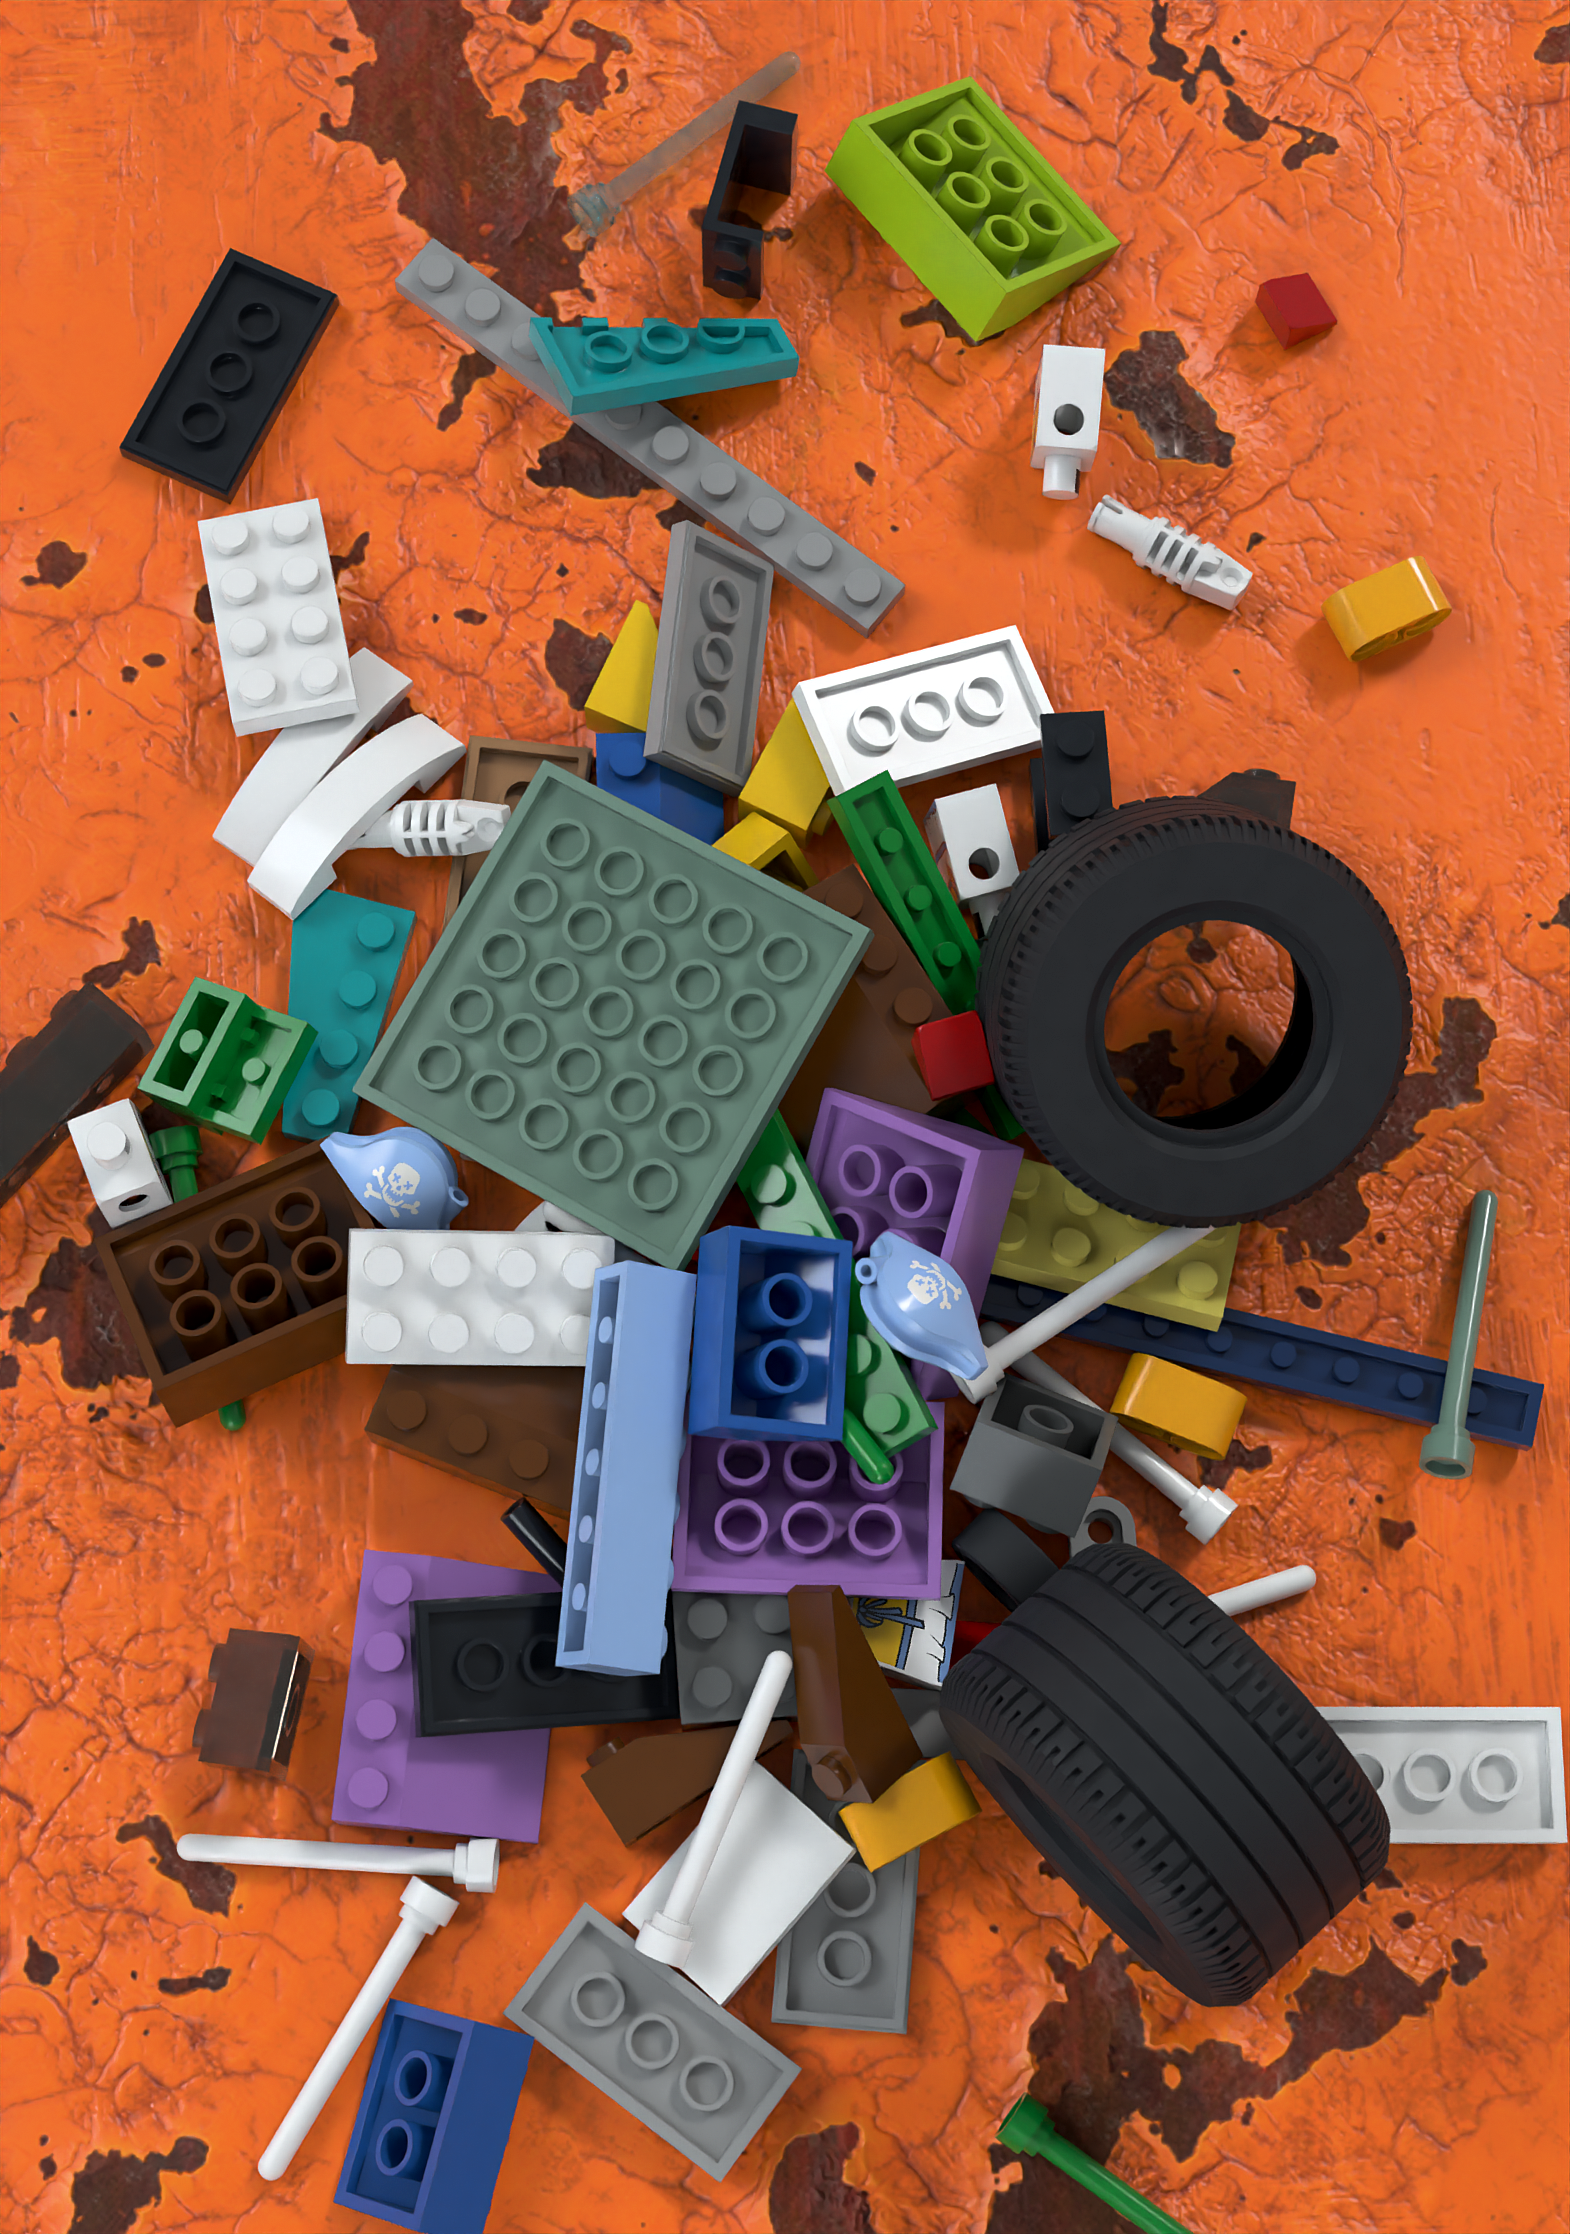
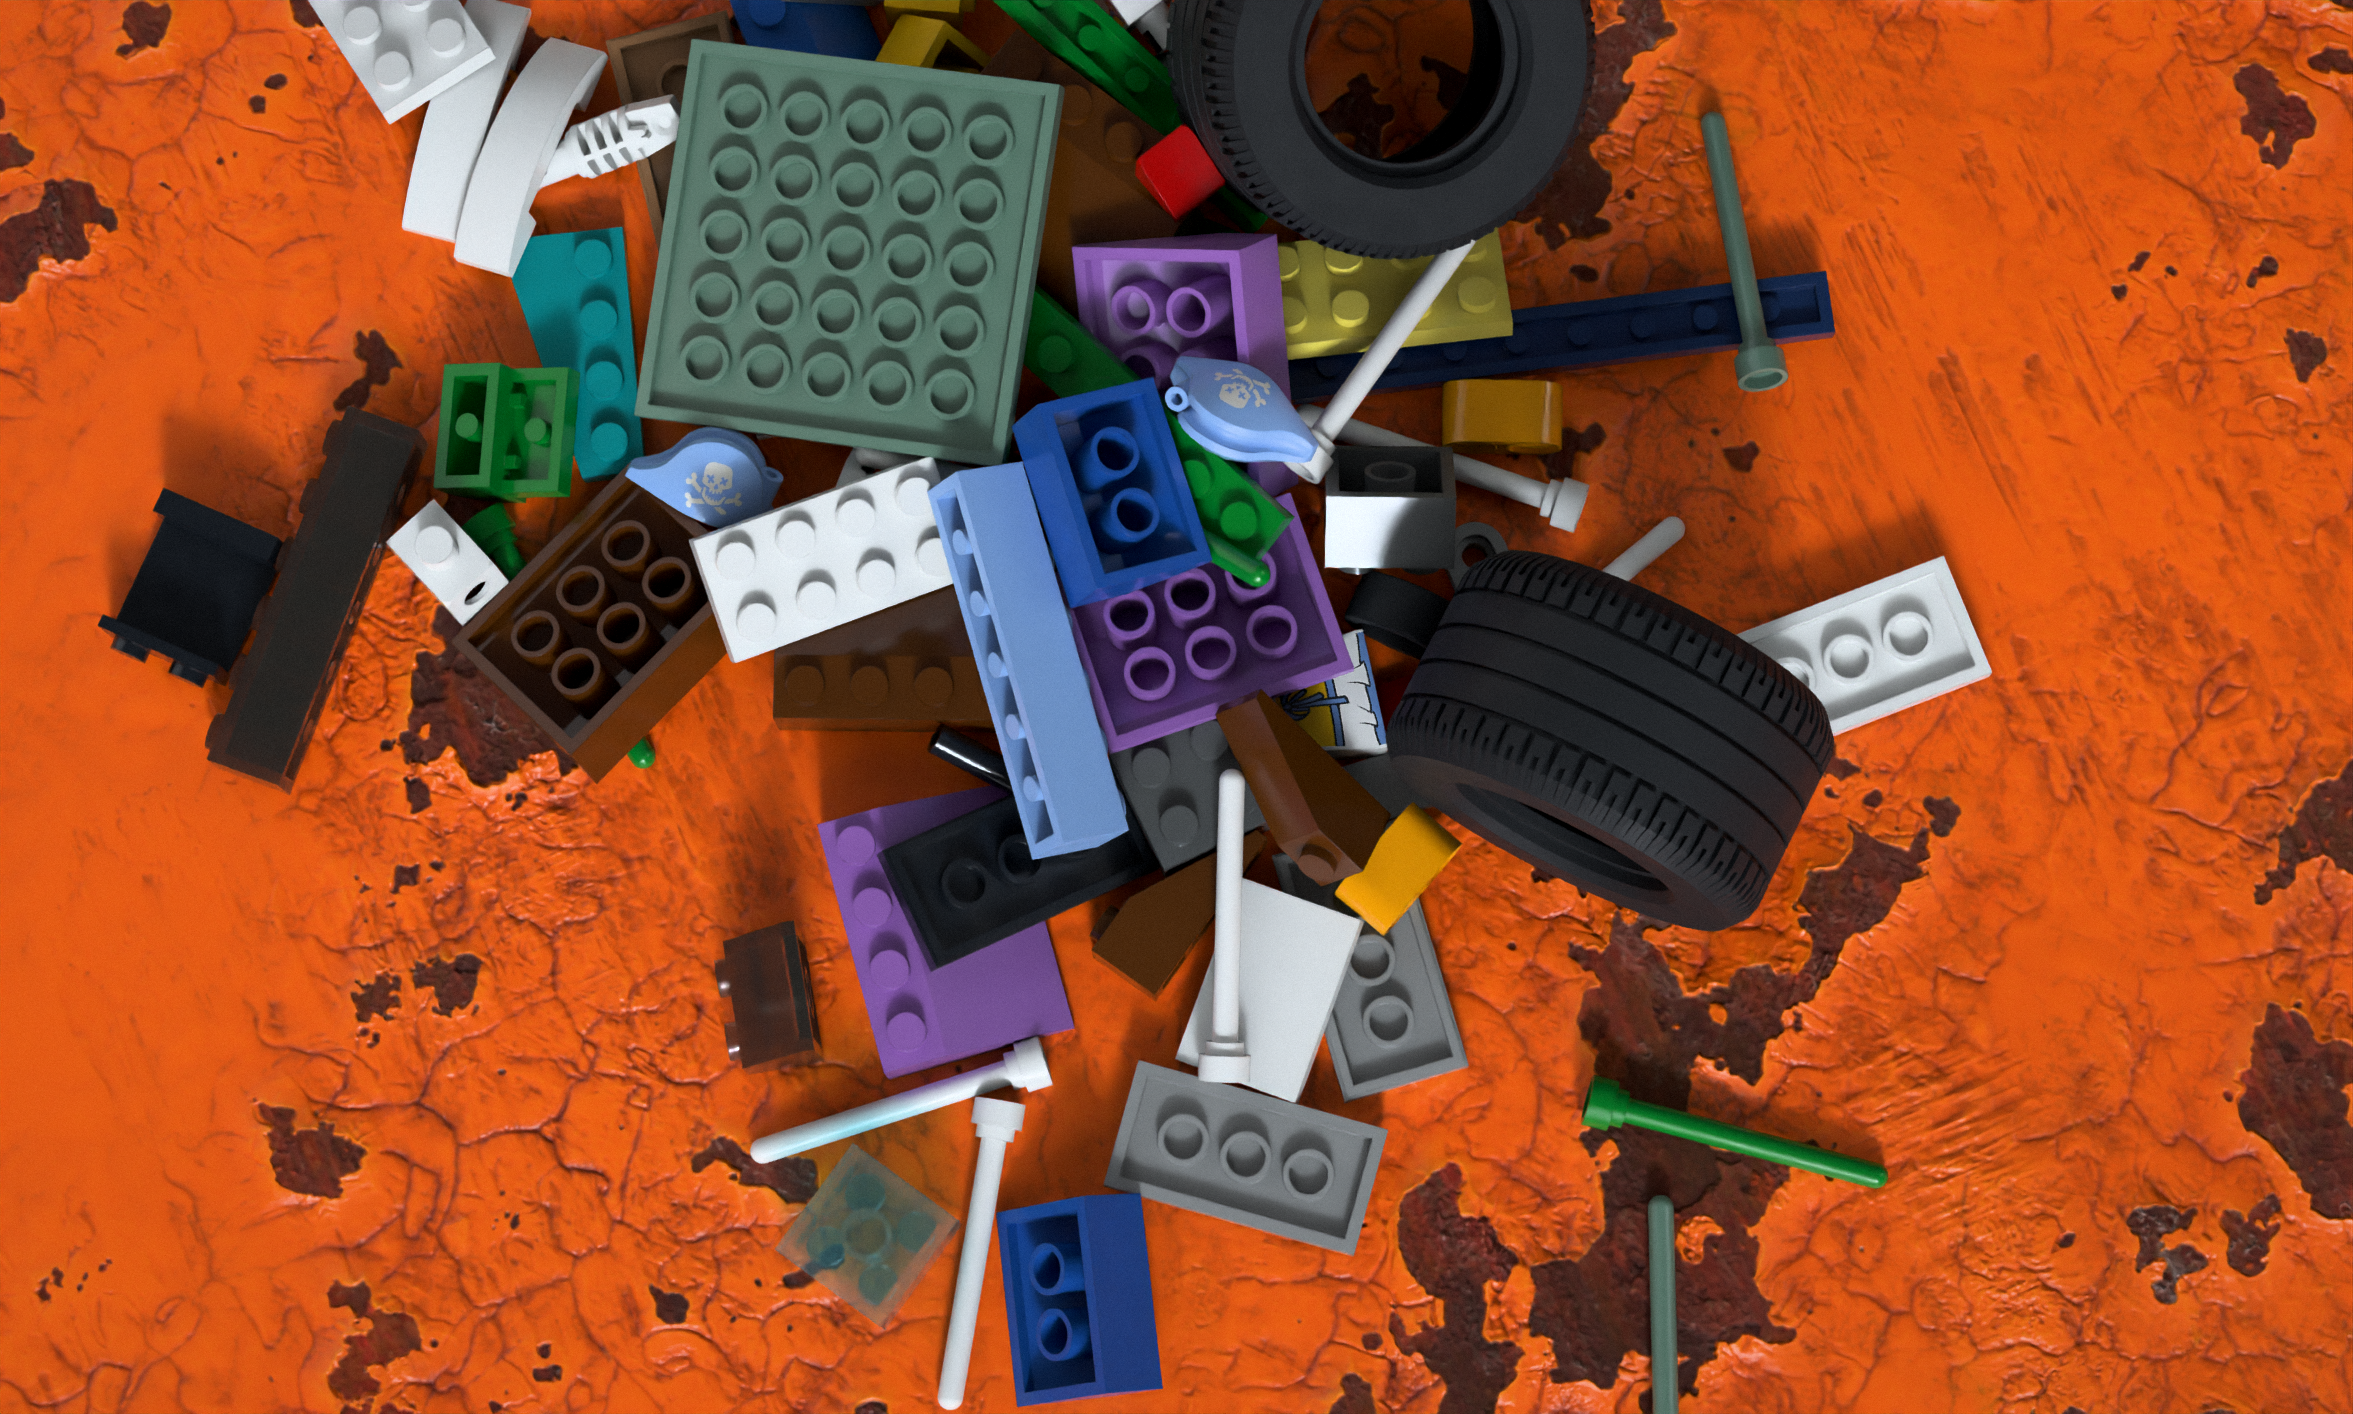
camera: 15 degrees left, 5 degrees up
none -> clear light blue brick [775,1143,962,1330]

